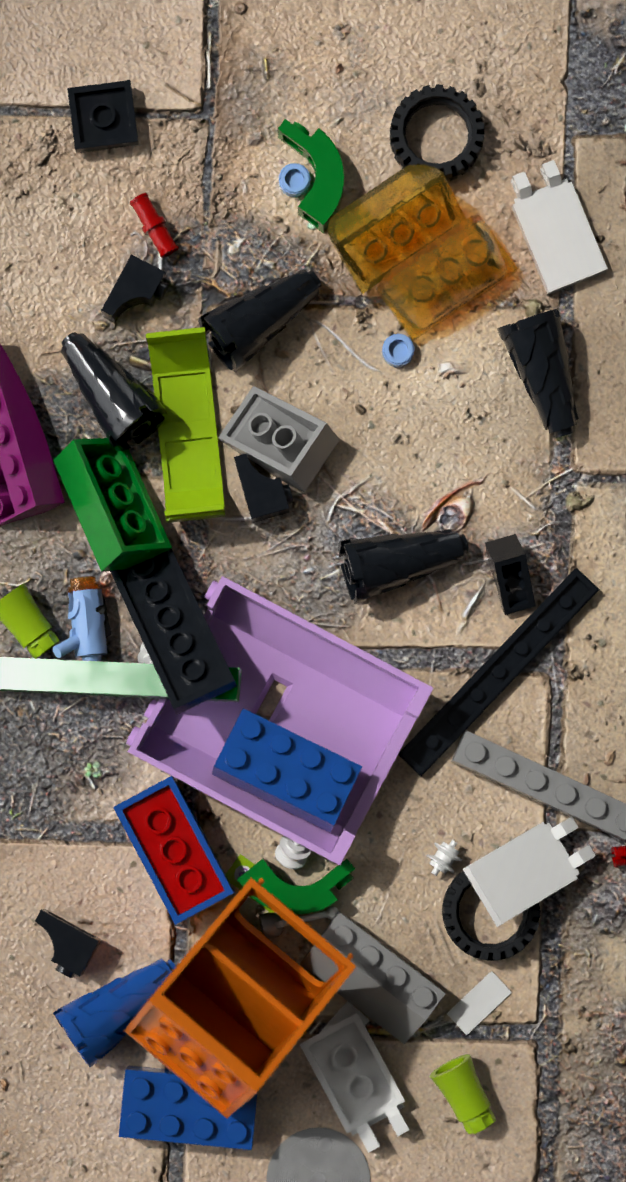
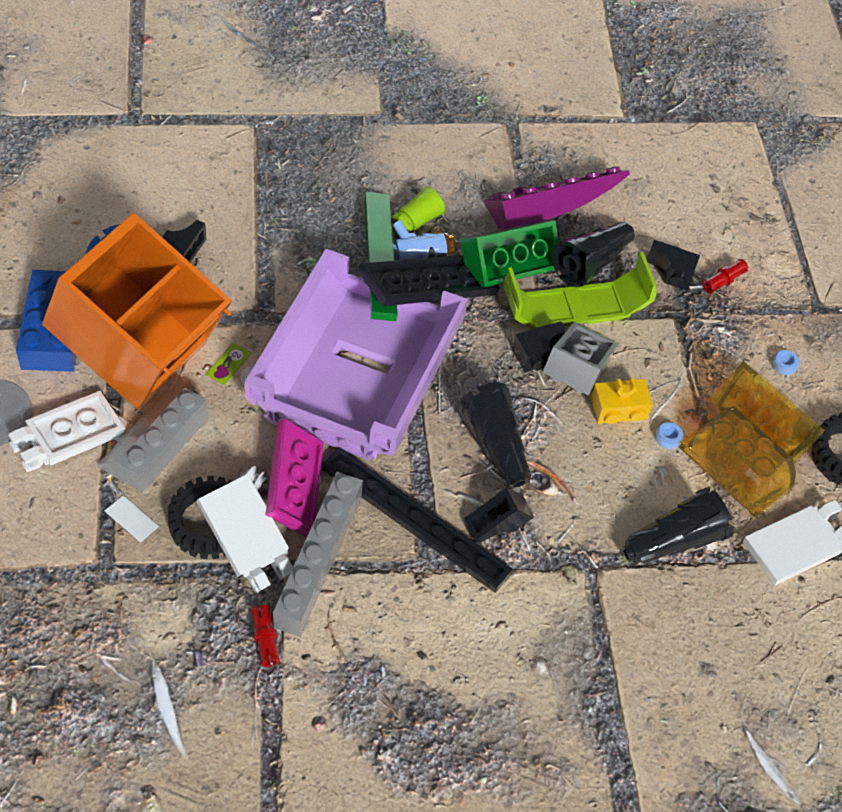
camera: 80 degrees right, 30 degrees down
black plate [67,80,139,153] -> none
red brick [113,776,235,925] -> none
black cone [199,269,321,372] -> none
blue brick [212,708,363,832] -> none
green arch [237,858,355,915] -> none
hinge [259,906,338,939] -> none
green arch [278,119,344,233] -> none
lime plant [429,1054,496,1134] -> none
none -> dark pink tile [266,418,324,538]
none -> yellow brick [591,378,653,424]

